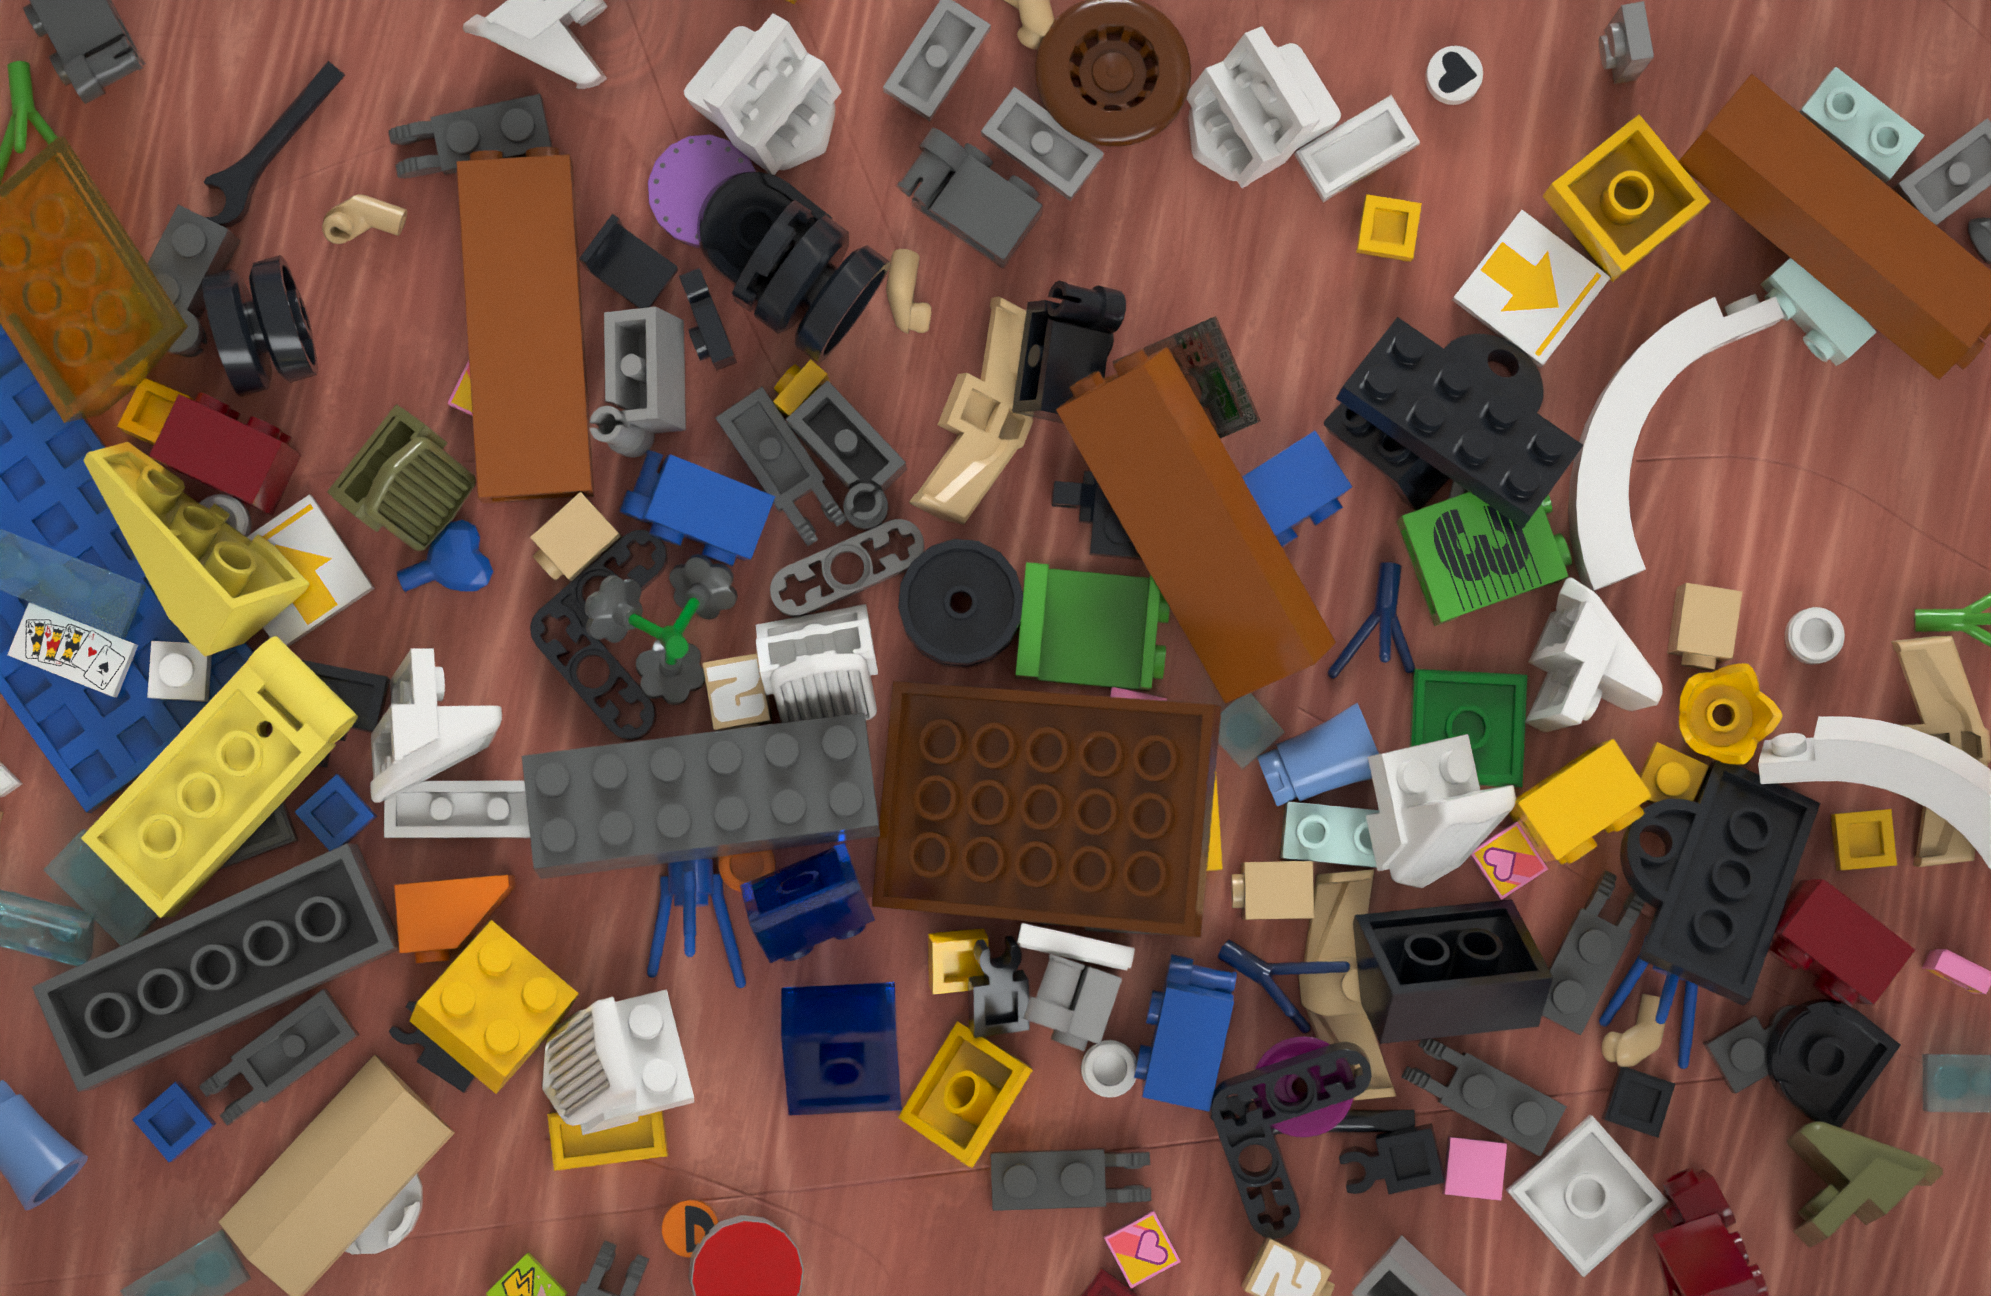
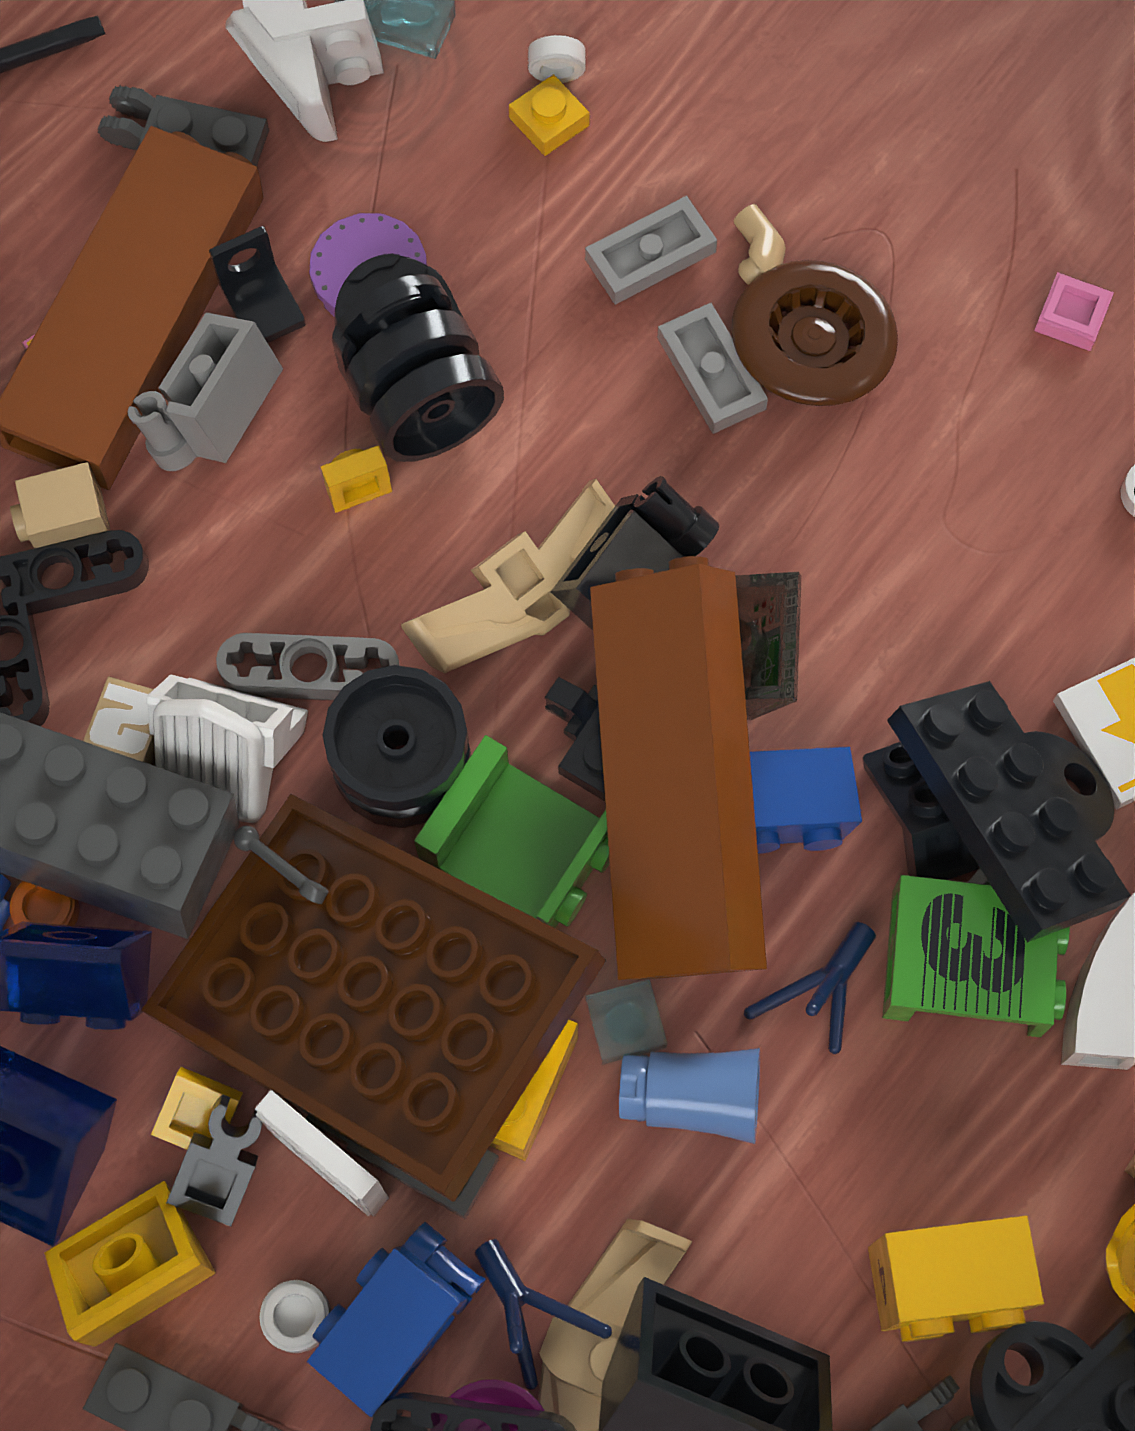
camera: 30 degrees right, 15 degrees down
tan arm [322,194,408,244] -> none
dark grey plant [584,554,738,705] -> none
blue hinge [619,450,776,567] -> none
black plate [679,268,737,371] -> none
white piece [684,13,842,175] -> none
dark grey hinge [715,386,847,546] -> none
dark grey hinge [786,380,907,531] -> none
tan arm [886,249,932,334] -> none
dark grey hinge [896,128,1043,269] -> none
light grey hinge [1023,954,1122,1051] -> none
white piece [1186,26,1341,188] -> none
tan brick [1231,861,1314,920] -> none
light aqua piece [1280,801,1379,868] -> none
white tile [1294,95,1420,202] -> none
yellow plate [1356,194,1422,262] -> none
white piece [1366,734,1516,888] -> none
green tile [1409,669,1527,788] -> none
tile [1470,822,1548,900] -> none
white piece [1525,577,1663,733] -> none
yellow plate [1639,742,1709,804] -> none
none -> dark grey hinge [234,826,329,904]

